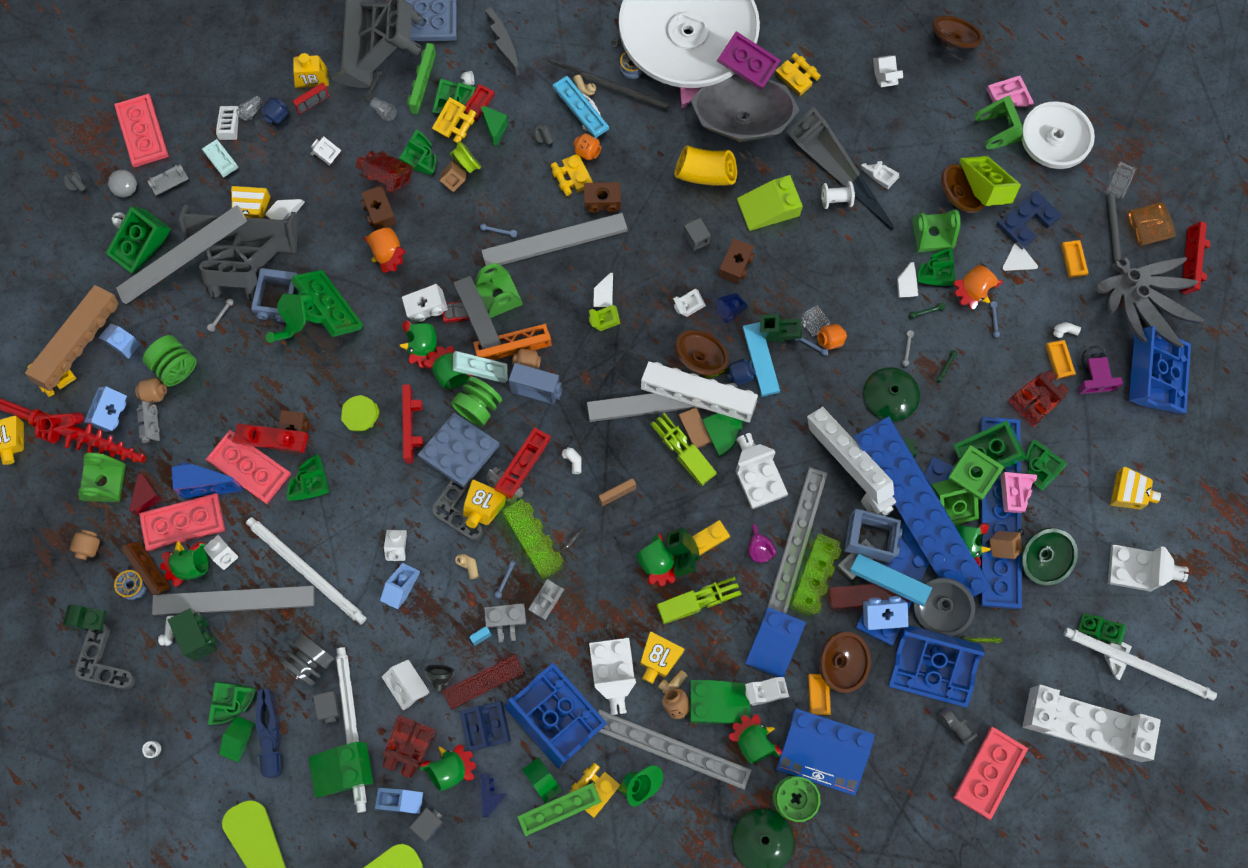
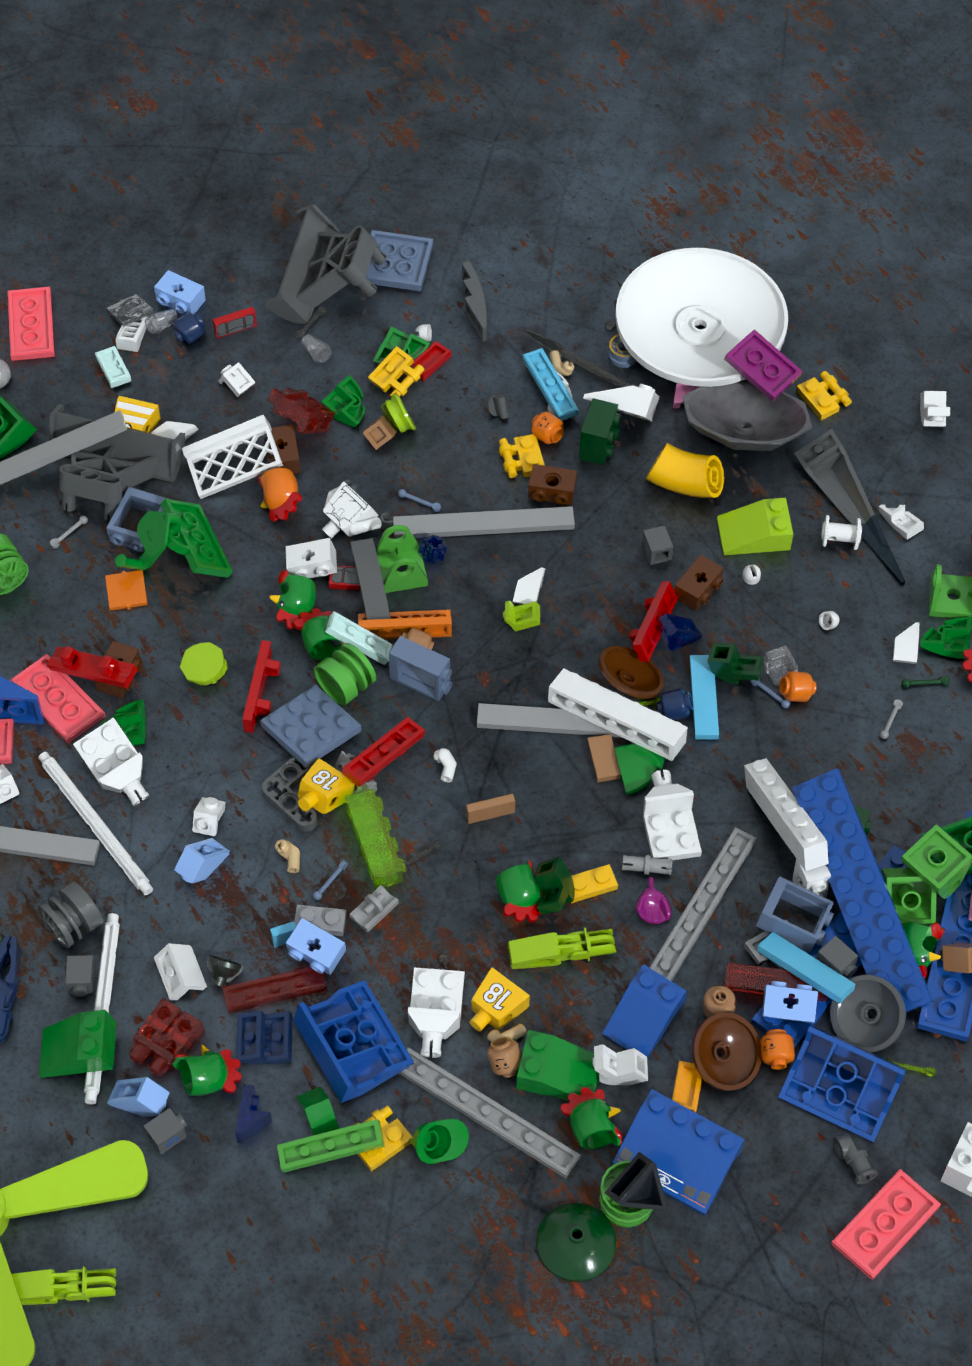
camera: 15 degrees right, 15 degrees down
light grey hinge [147,164,189,195] -> none
yellow torso [293,53,329,88] -> none
bright green plate [407,43,436,114] -> none
green slope [481,106,508,146] -> none
lime arm [650,413,717,486] -> none
white bracket [673,289,706,317] -> none
clear neon green brick [790,533,842,618] -> none
dark green dish [863,367,920,422] -> none
dark green hinge [936,350,958,383] -> none
none -> white plate [73,718,149,806]
none -> orange piece [105,570,148,611]
none -> piece [106,294,154,326]
none -> light blue brick [154,270,206,314]
none -> white fence [182,414,283,499]
none -> light blue brick [286,918,346,975]
none -> white torso [322,479,393,539]
none -> clear blue gear [418,535,448,564]
none -> dark green brick [579,398,621,465]
none -> white slope [583,384,660,422]
none -> black slope [604,1152,668,1211]
none -> light grey pin [622,855,673,875]
none -> red hinge [629,581,678,662]
none -> medium nougat head [702,985,737,1018]
none -> white hinge [742,564,761,585]
none -> orange head [760,1029,795,1070]
none -> dark grey brick [816,936,858,978]
none -> white hinge [819,611,840,630]

